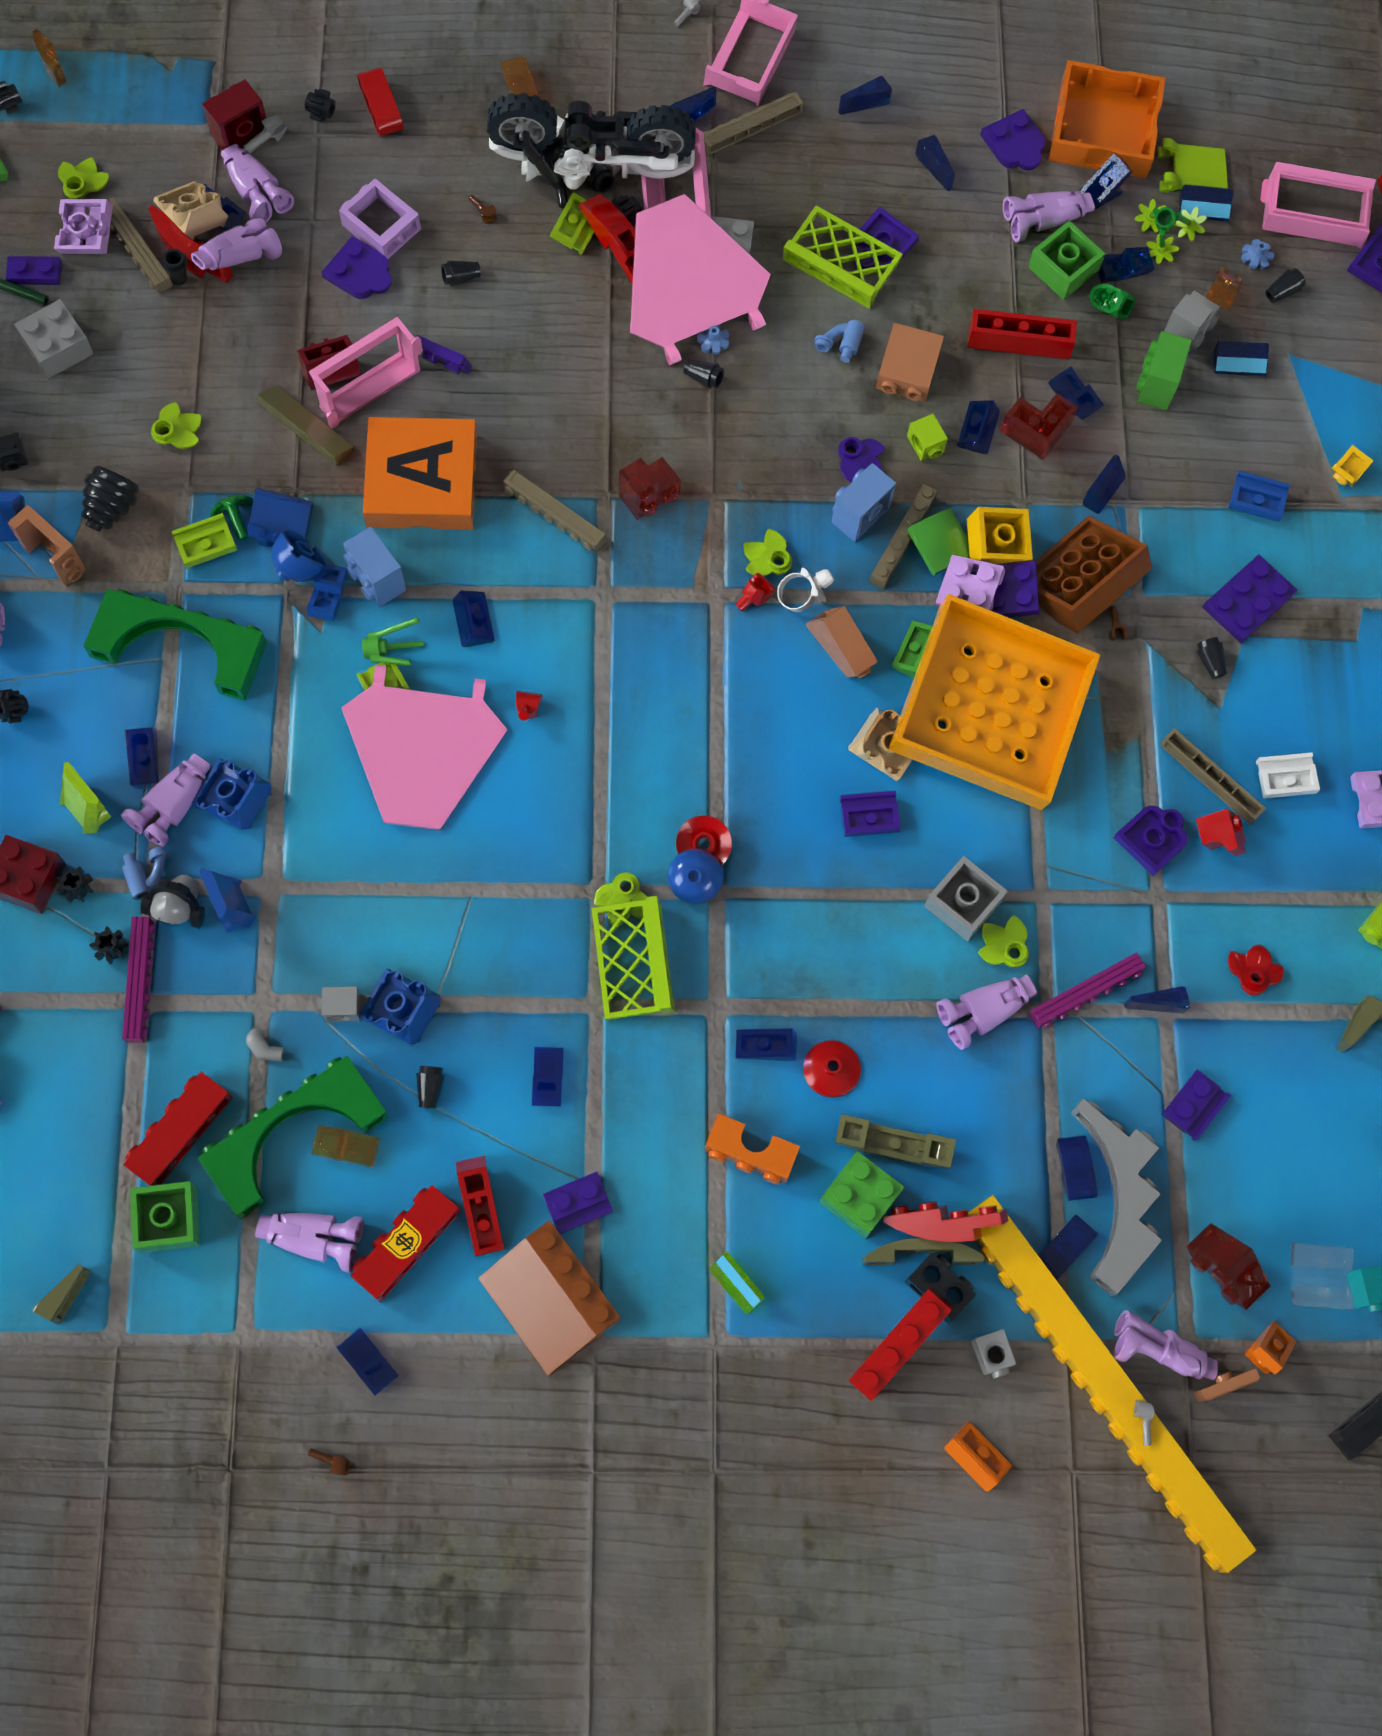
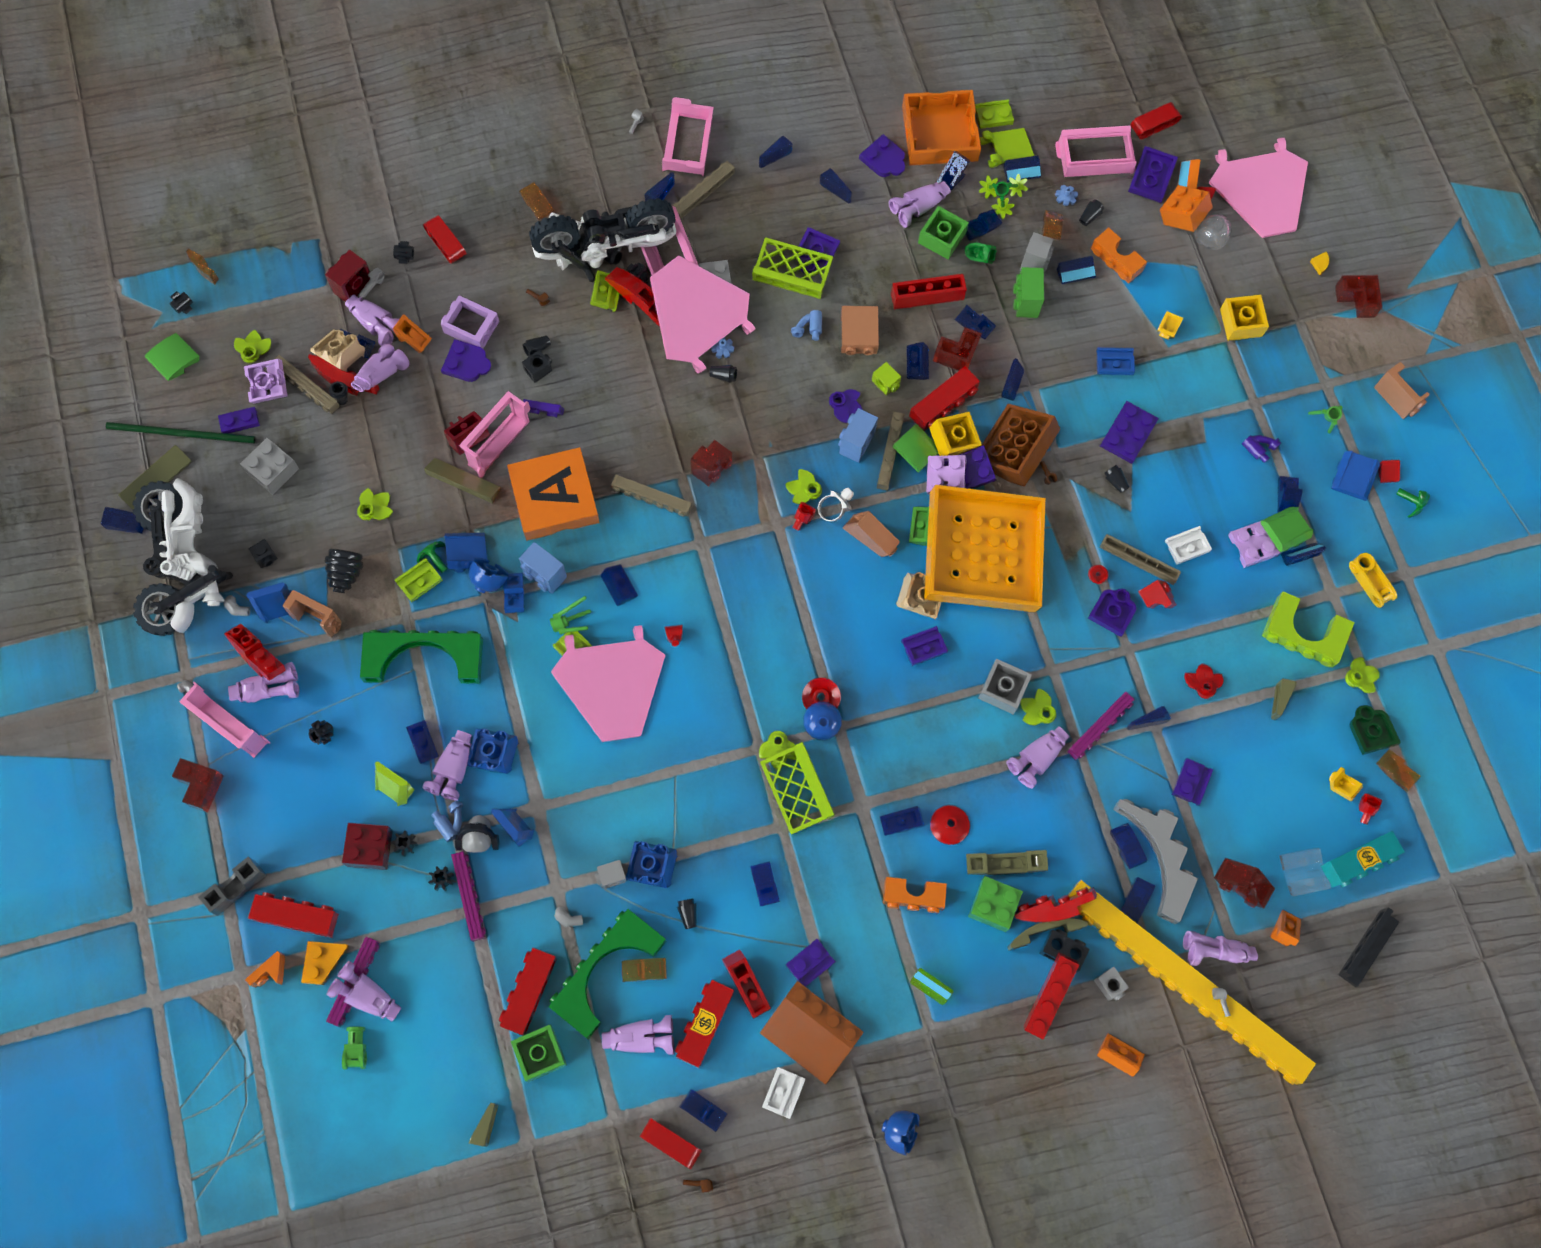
camera: 15 degrees left, 0 degrees up
nougat plate [1194,1368,1260,1403] -> none
none -> orange slope [392,314,432,353]
none -> black brick [522,350,552,383]
none -> red beam [639,1118,702,1170]
none -> white plate [762,1067,805,1119]
none -> blue cylinder [882,1110,920,1156]
none -> red brick [909,366,980,431]
none -> lime plate [975,99,1014,129]
none -> red tile [1088,565,1108,584]
none -> orange arch [1091,227,1147,283]

